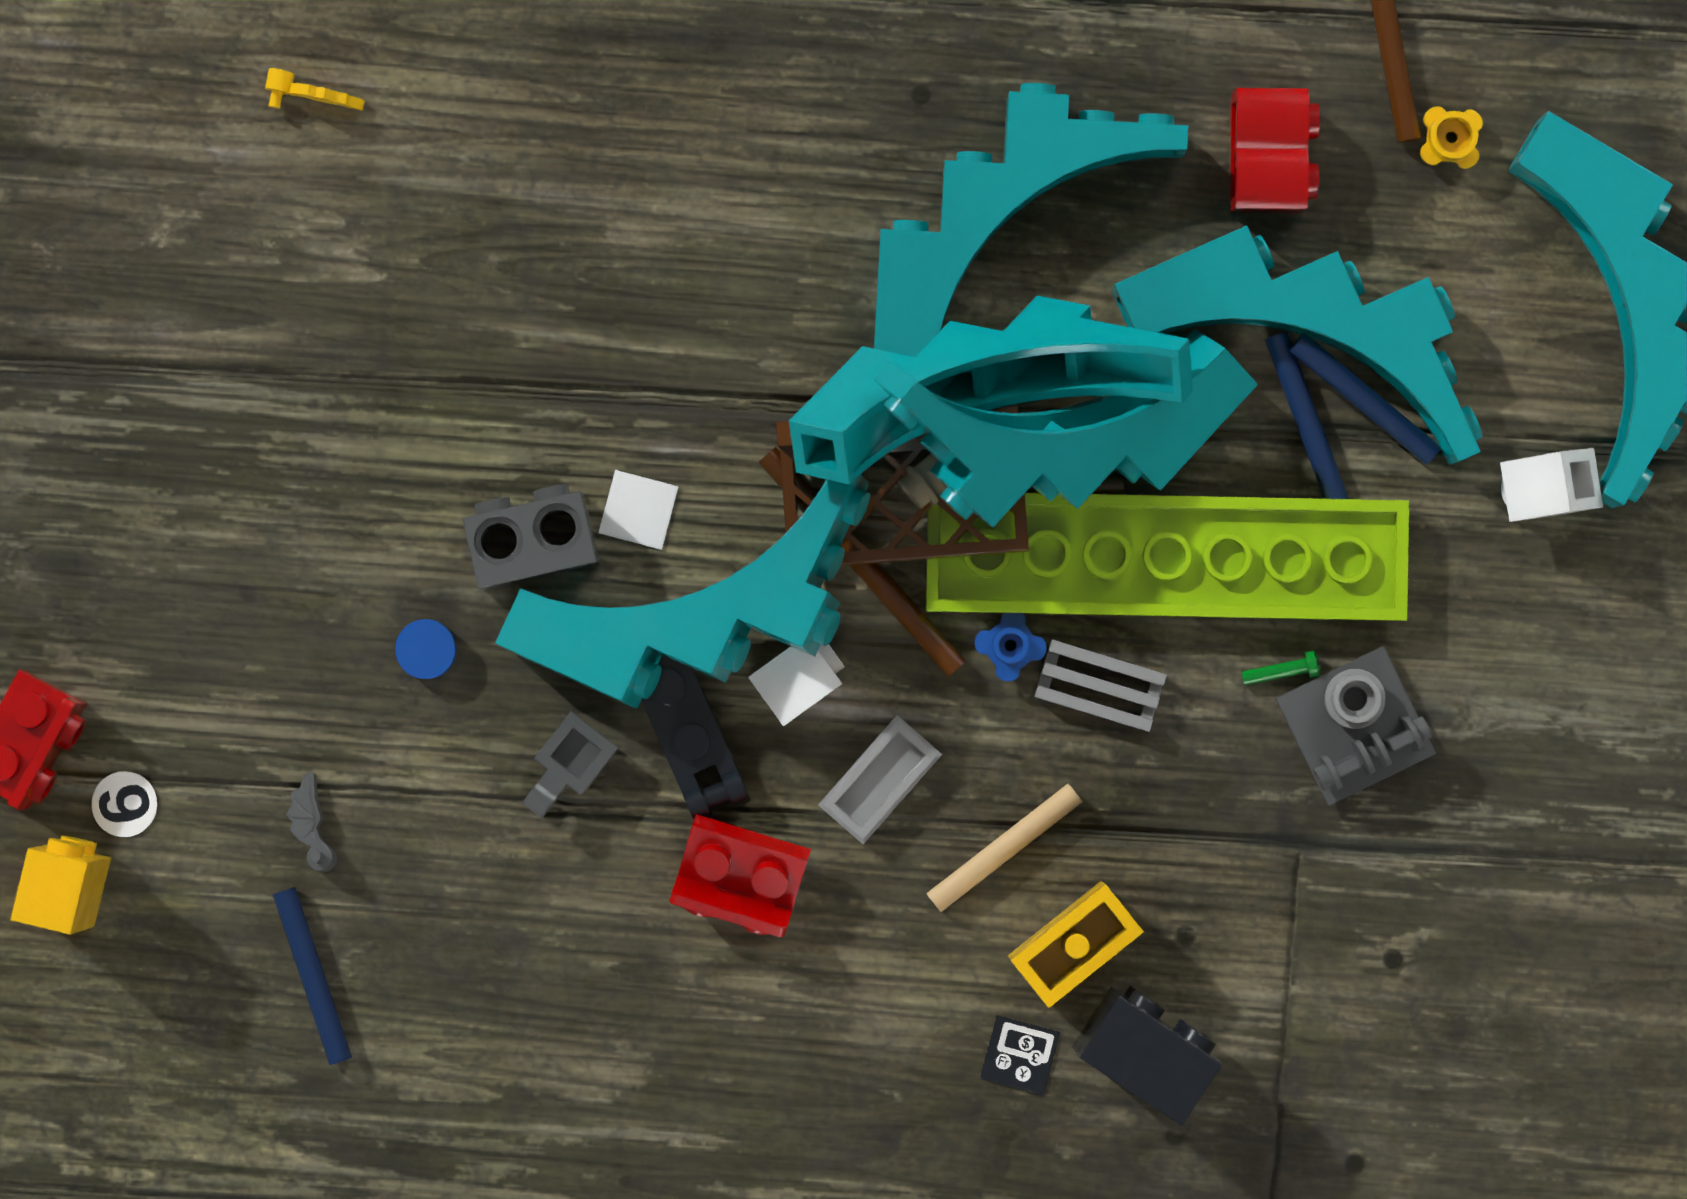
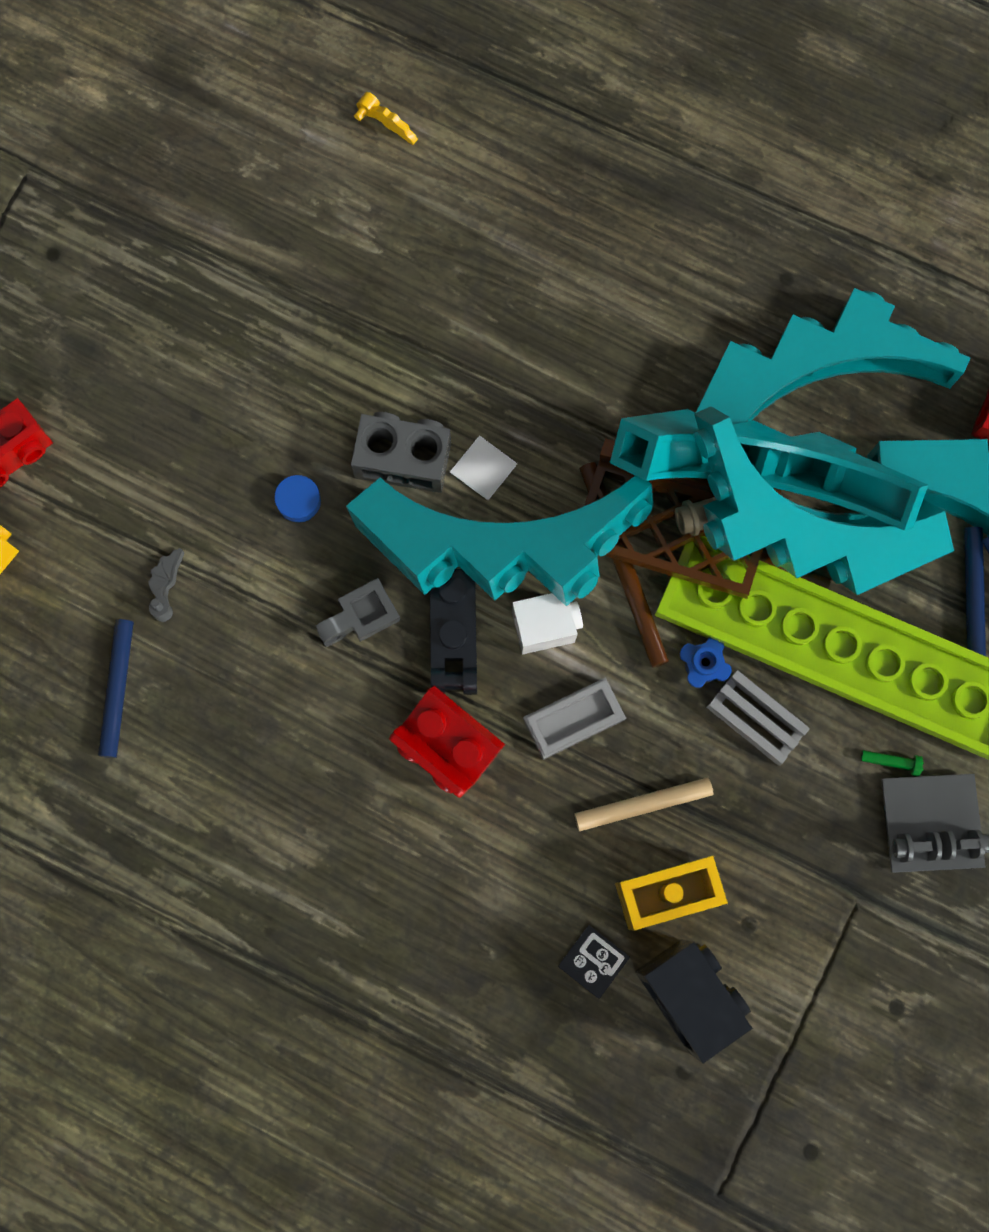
camera: 20 degrees right, 10 degrees down
white sticker [92,771,157,837] -> none
light grey plate [1324,669,1385,729] -> none

